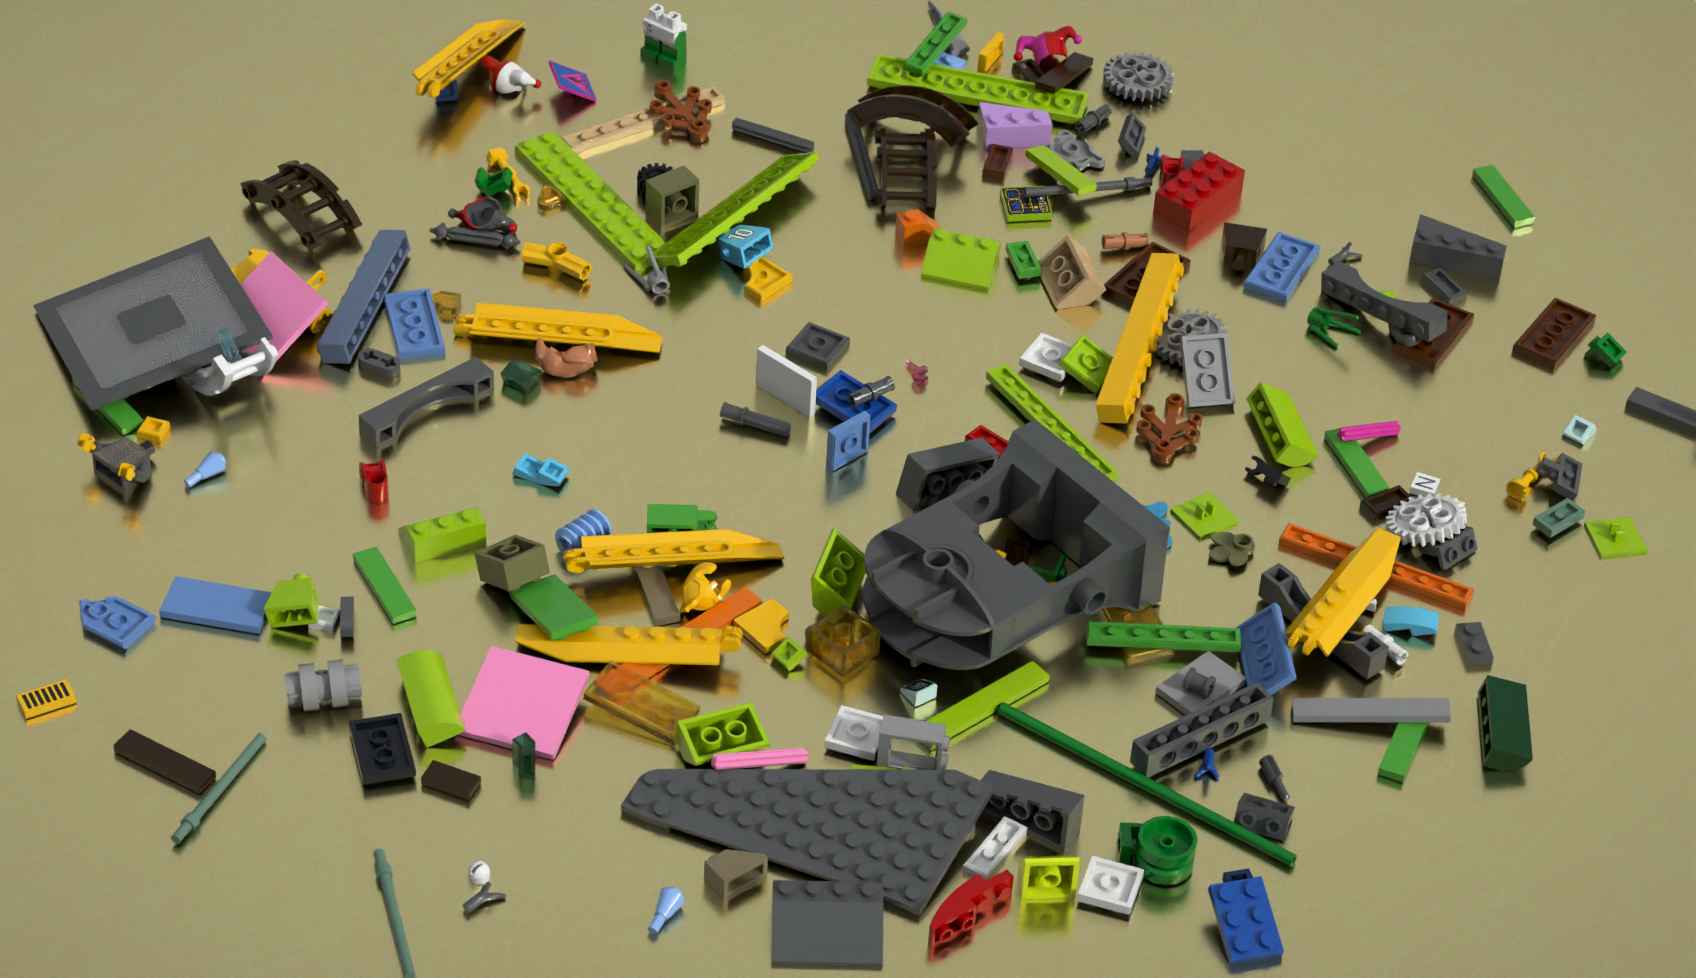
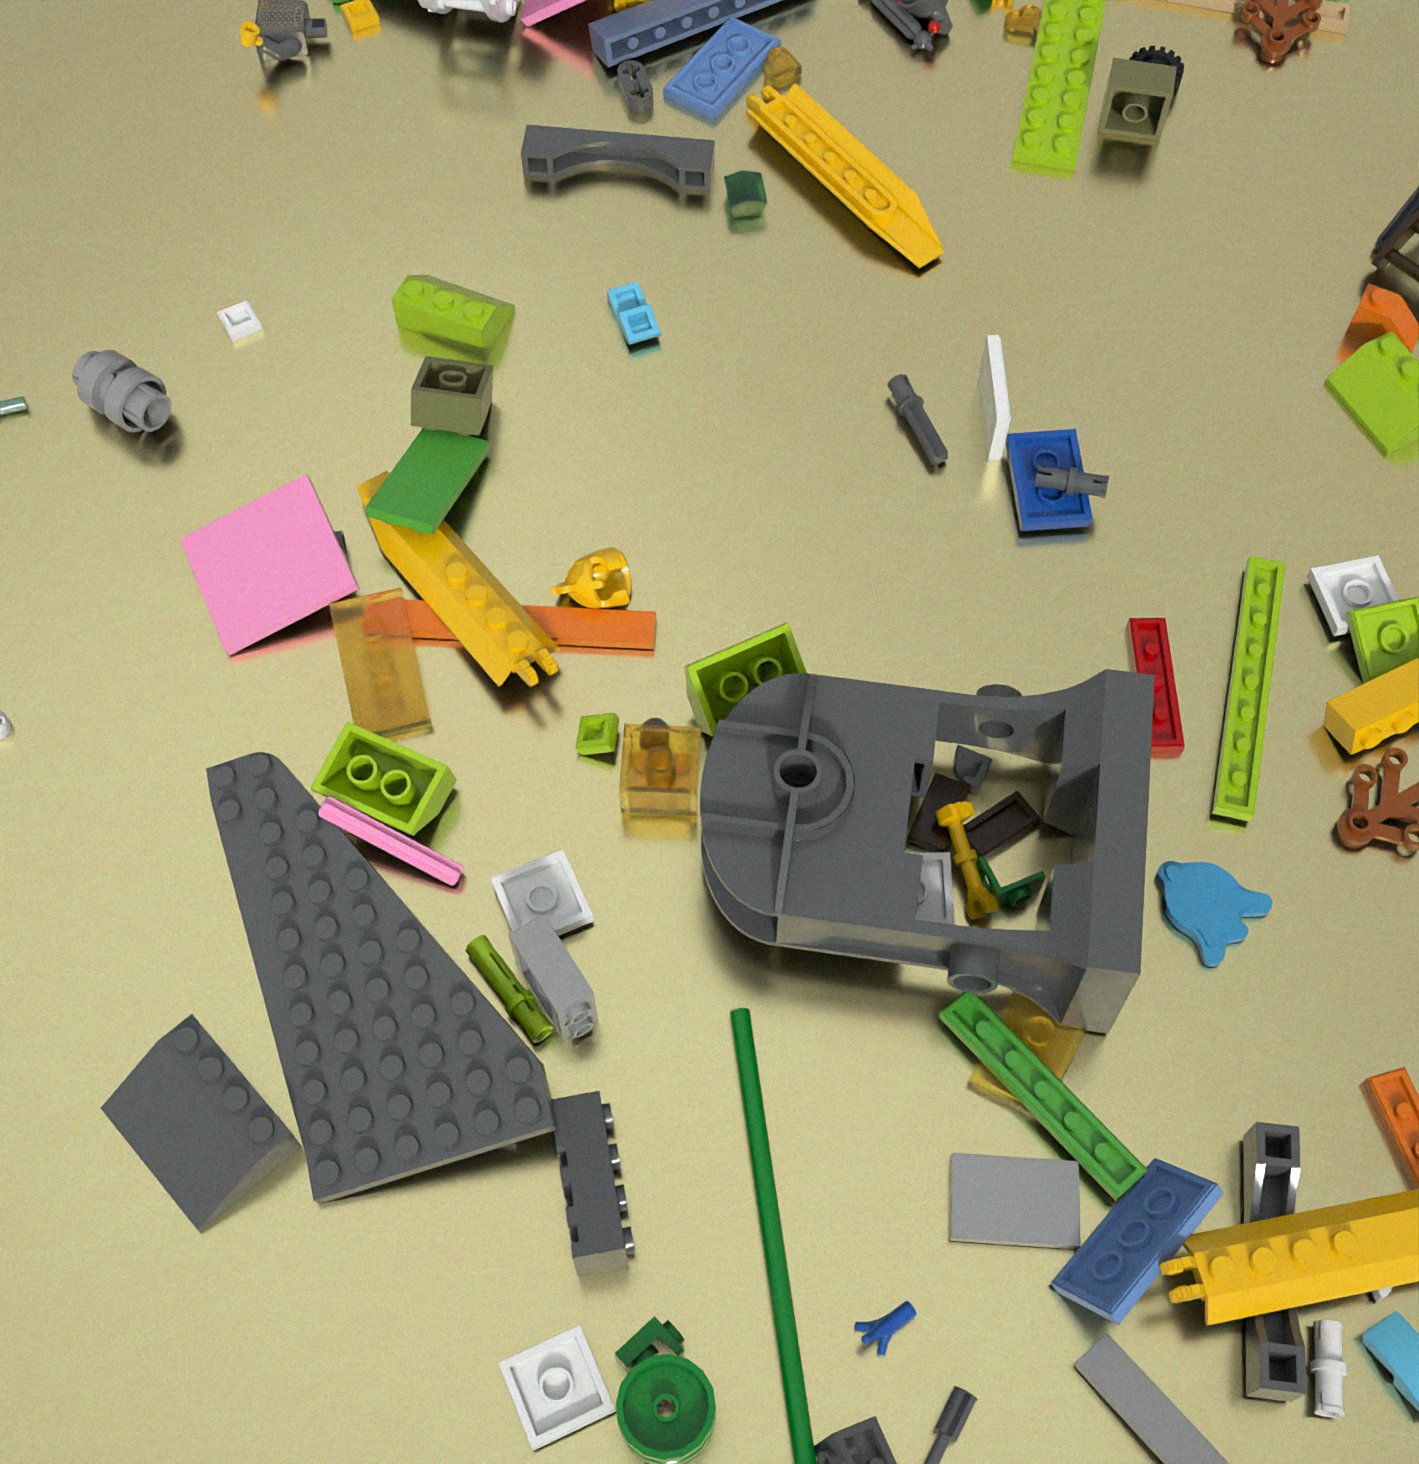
camera: 50 degrees right, 20 degrees up
medium blue tile [79,596,156,649] -> none
medium blue tile [159,576,272,634] -> none
light blue cone [184,451,226,488] -> none
lime torso [264,573,319,628] -> none
dark grey beam [340,596,354,638] -> none
black plate [349,713,416,785] -> none
bright green tile [353,546,417,624] -> none
red piece [359,459,389,504] -> none
lime brick [396,650,466,748] -> none
dark brown tile [421,760,481,800] -> none
clear green piece [512,732,536,777] -> none
yellow piece [522,242,592,281] -> none
nougat animal [535,338,598,378] -> none
light blue piece [555,509,612,555] -> none
yellow hinge [563,529,784,573] -> none
light grey plant [623,246,670,294] -> none
dark tan tile [633,566,680,626] -> none
lime plate [645,152,819,268] -> none
bright green hinge [647,504,717,533] -> none
light blue cone [648,887,685,934] -> none
dark tan slope [704,849,768,899] -> none
medium azure torso [716,224,774,268] -> none
dark grey axle [732,118,815,153] -> none
yellow tile [733,598,789,654] -> none
yellow tile [743,256,793,302] -> none
dark grey tile [786,322,850,370] -> none
medium blue tile [826,411,870,472] -> none
dark grey wedge [896,438,1000,510] -> none
light aqua slope [900,679,937,707] -> none
clear pink hand [906,360,928,384] -> none
lime tile [927,661,1050,749] -> none
red slope [928,870,1014,947] -> none
white tile [963,816,1027,881] -> none
neon yellow slope [1017,855,1080,900] -> none
dark grey brick [1130,682,1274,777] -> none
lime piece [1170,492,1239,540] -> none
dark grey bush [1182,667,1216,699] -> none
olive plate [1209,532,1255,566] -> none

